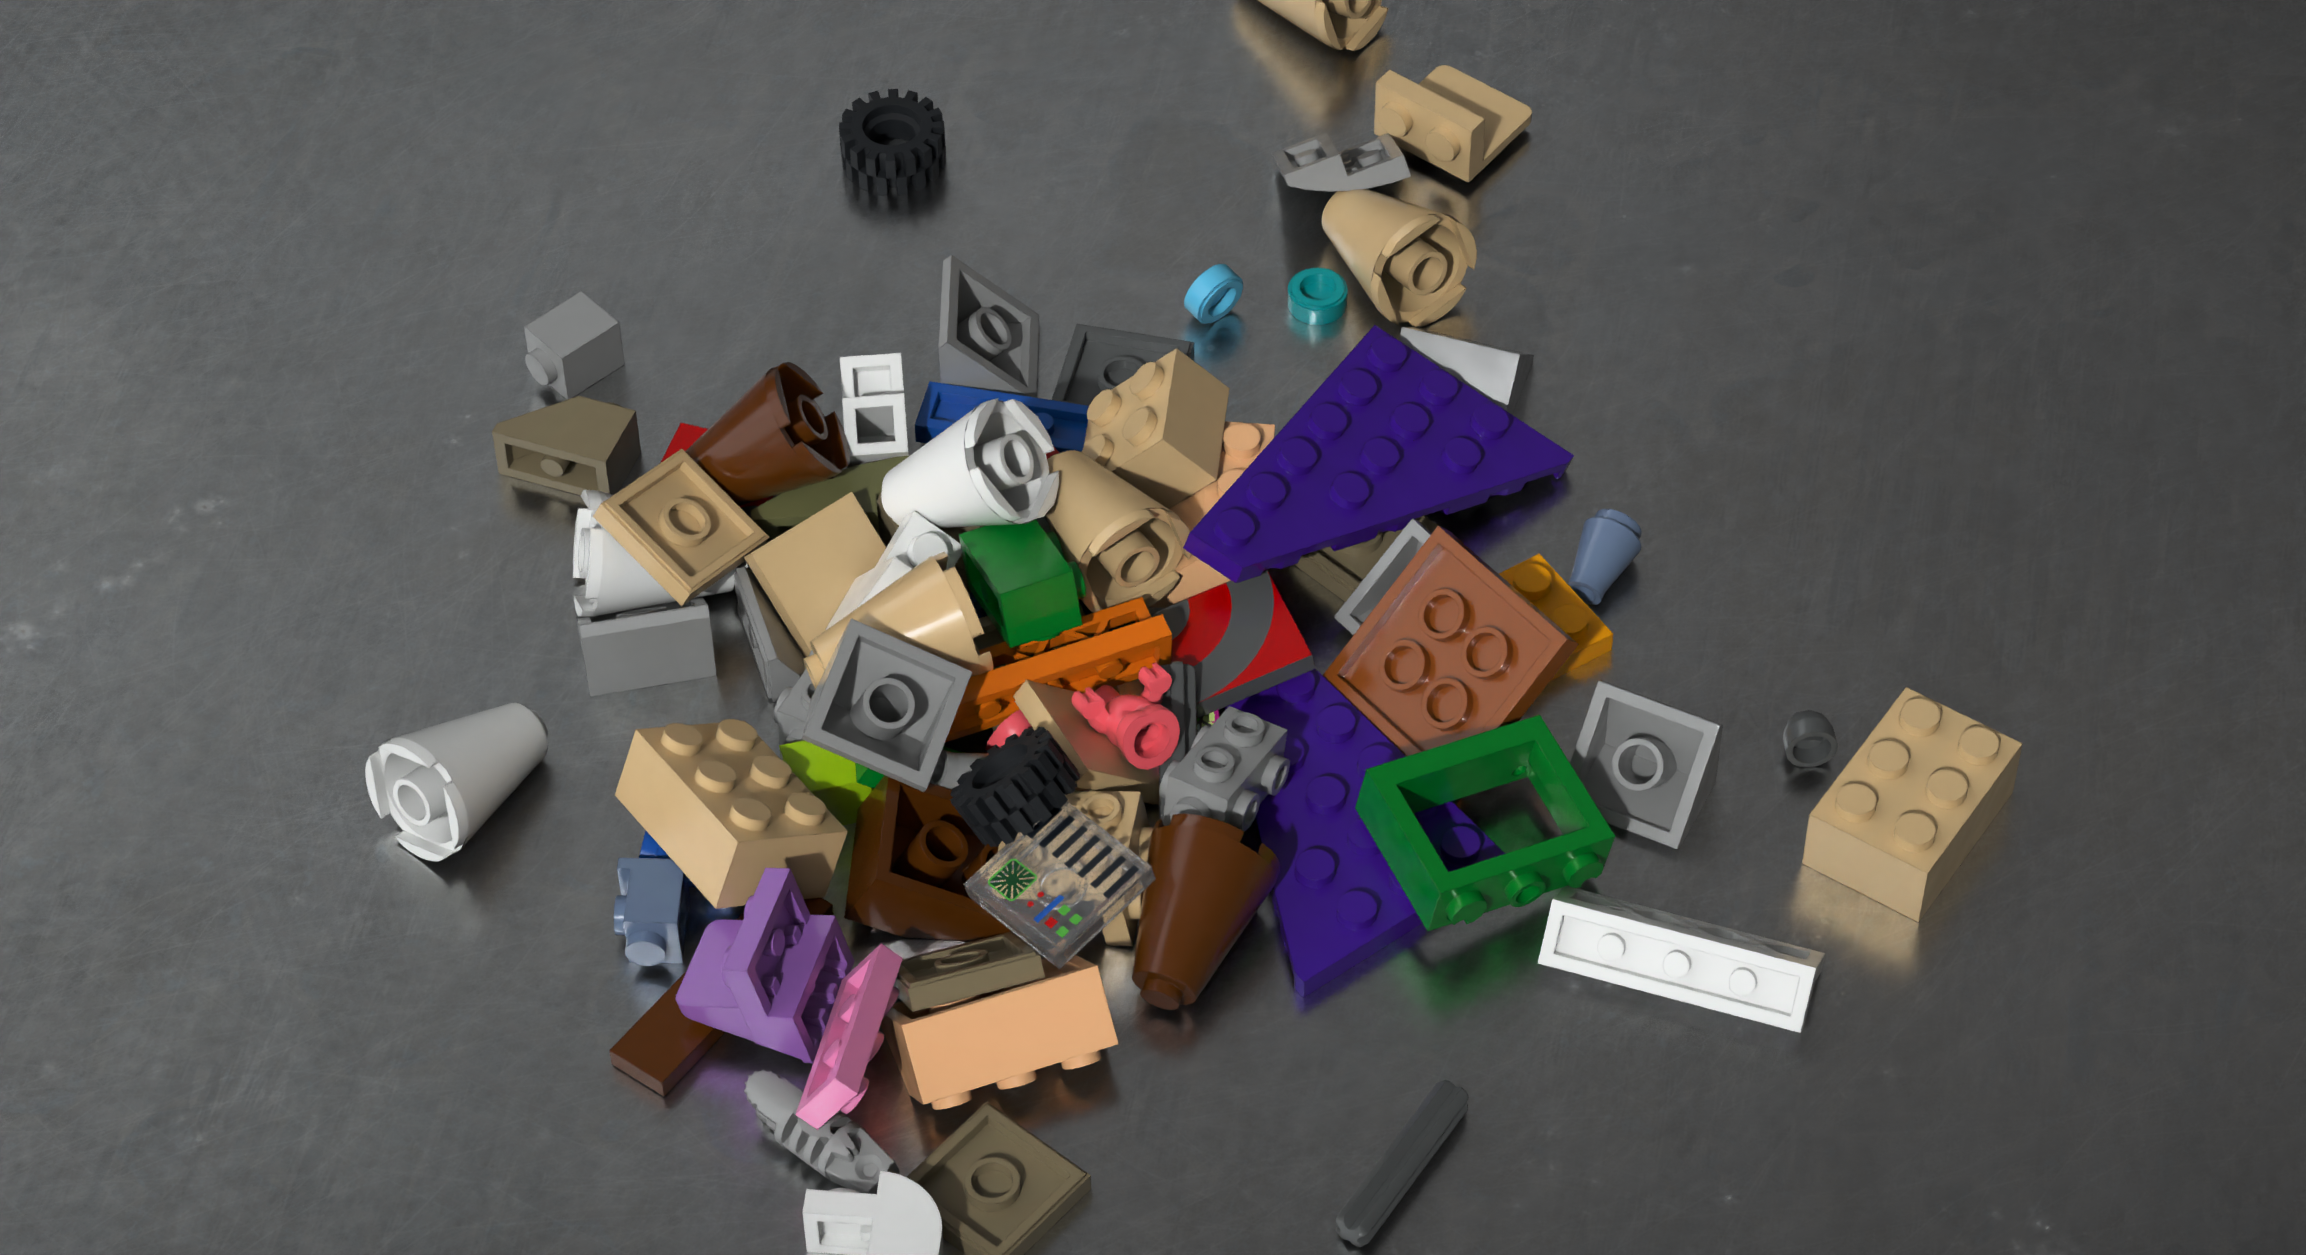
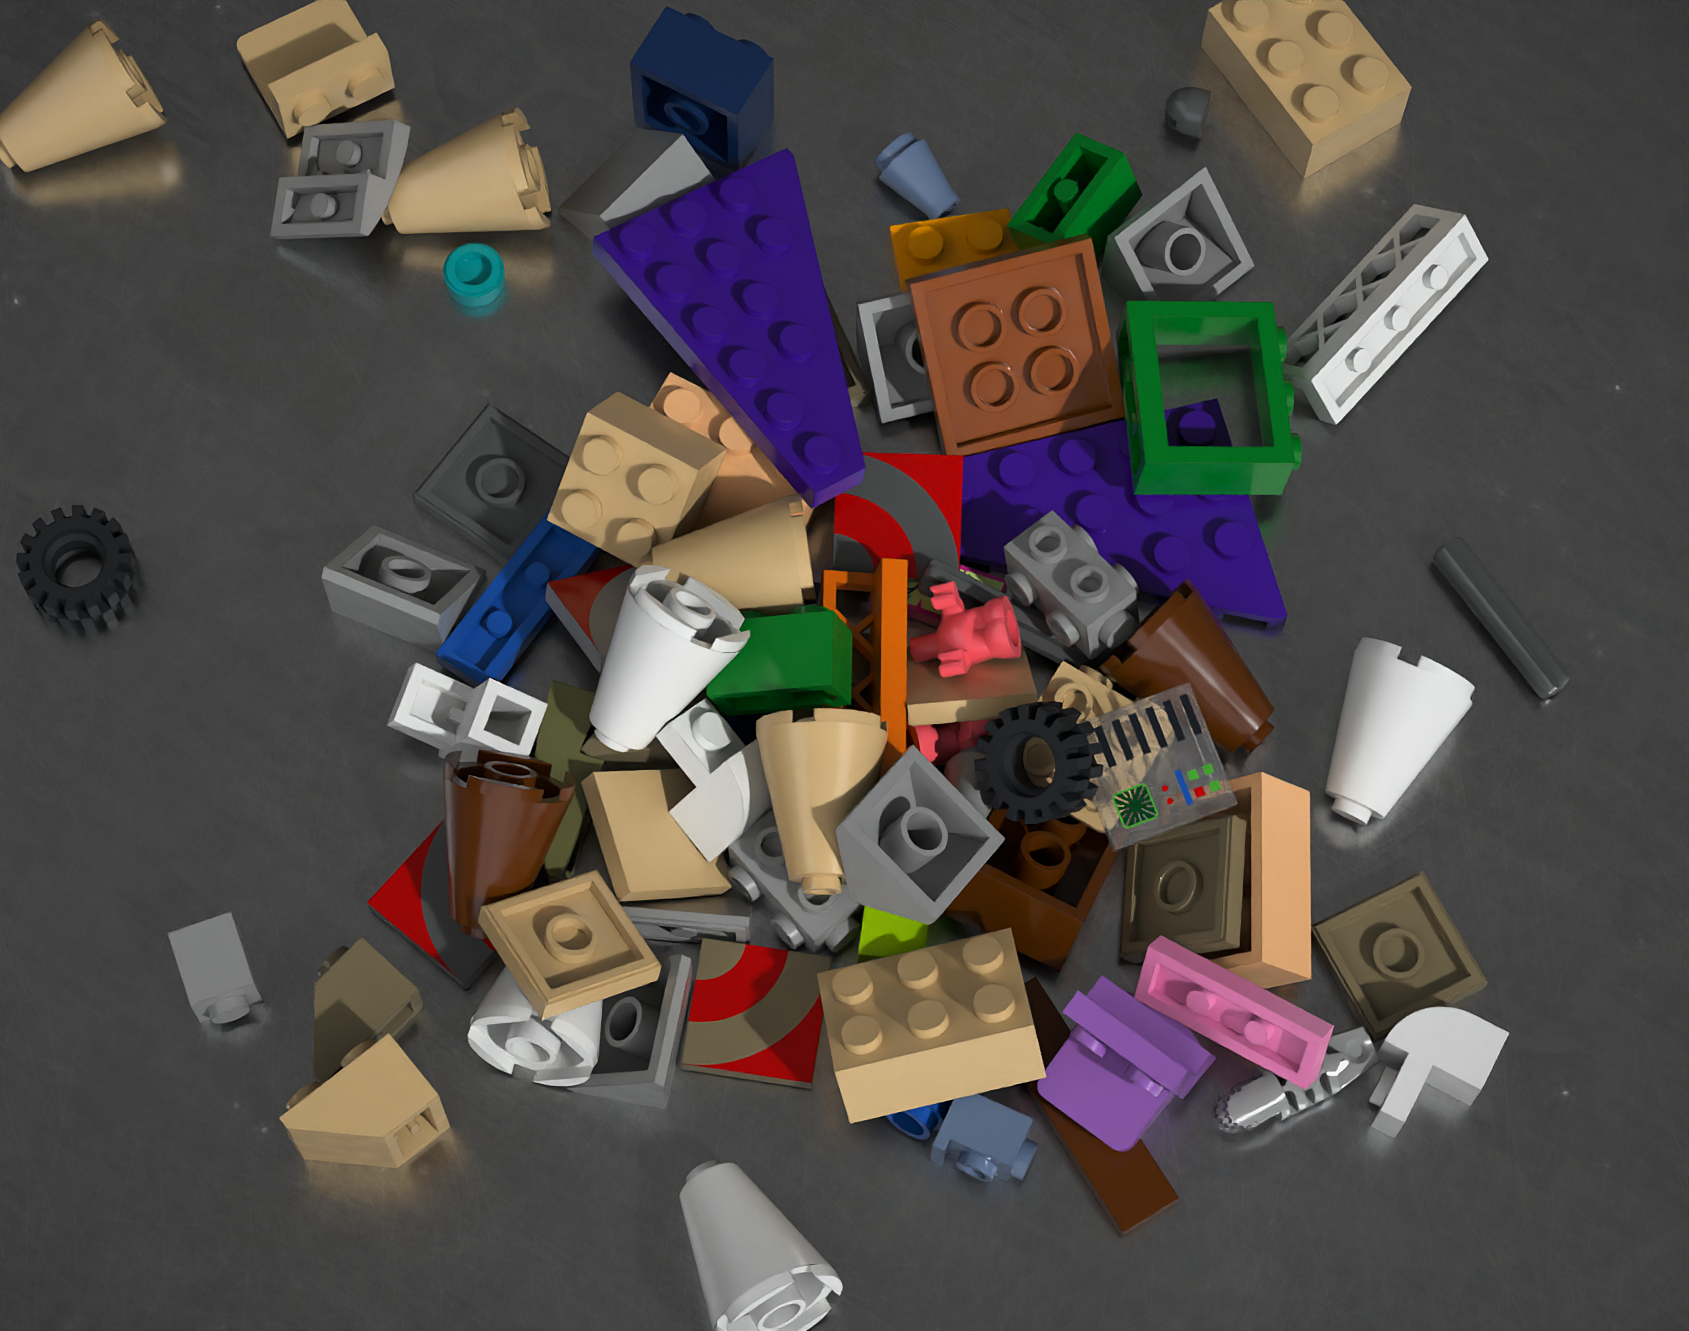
camera: 70 degrees left, 20 degrees up
medium azure tile [1184,264,1243,324] -> none
none -> tan slope [279,1033,450,1168]
none -> dark blue brick [630,6,774,172]
none -> tile [681,938,832,1089]
none -> green brick [1007,132,1143,258]
none -> white cone [1324,637,1477,825]

